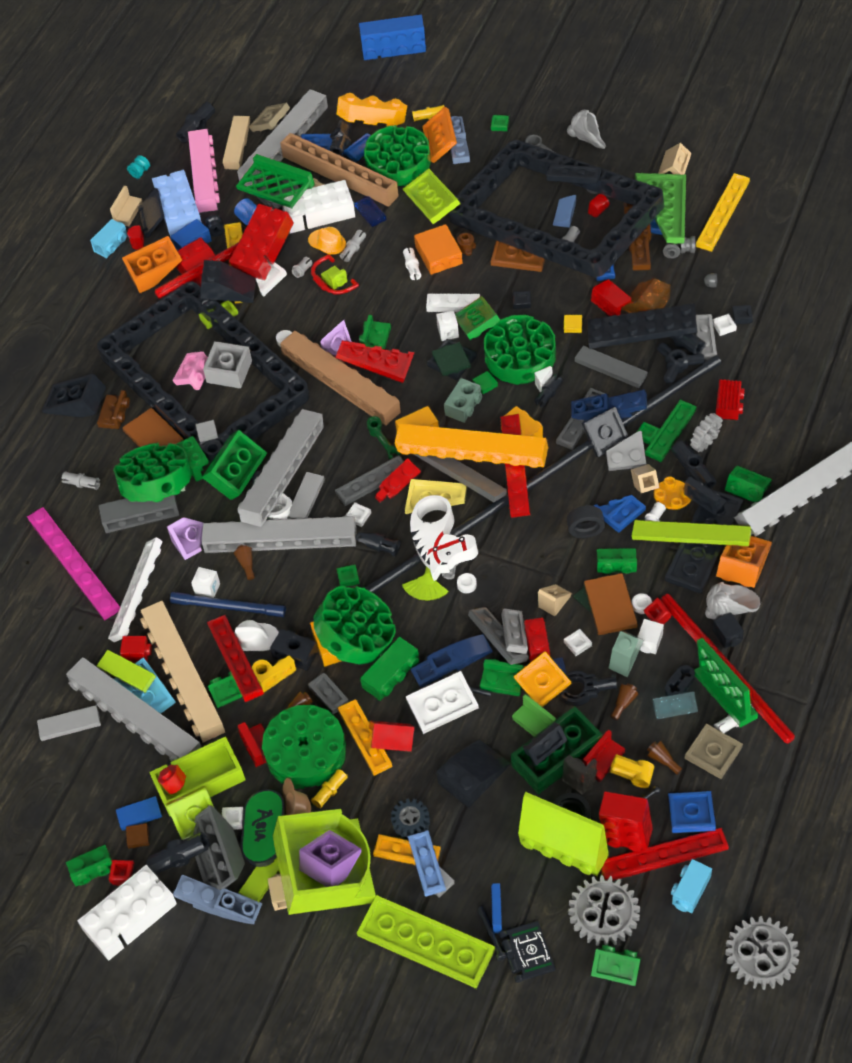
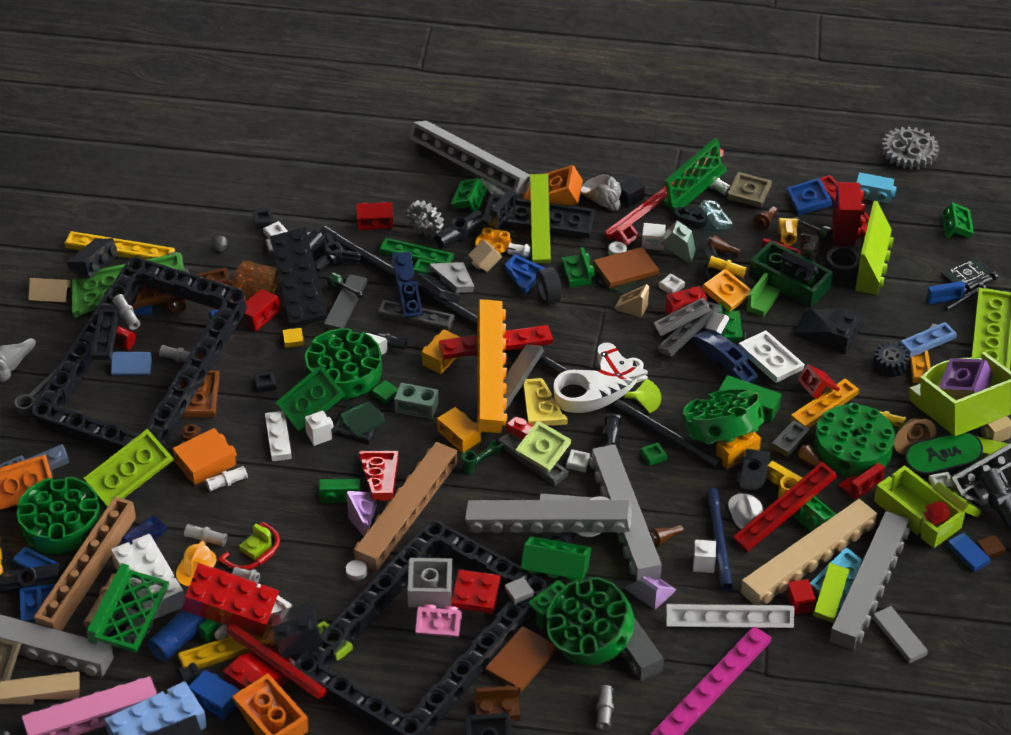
camera: 110 degrees left, 10 degrees down
light grey gear [568,875,640,946] -> none
none -> black brick [67,238,118,279]
none -> light grey pin [112,294,141,330]
none -> hinge [327,272,363,298]
none -> red plate [451,570,500,613]
none -> yellowish green plate [516,421,571,473]
none -> white tile [705,312,729,334]
none -> yellow pin [708,256,747,278]

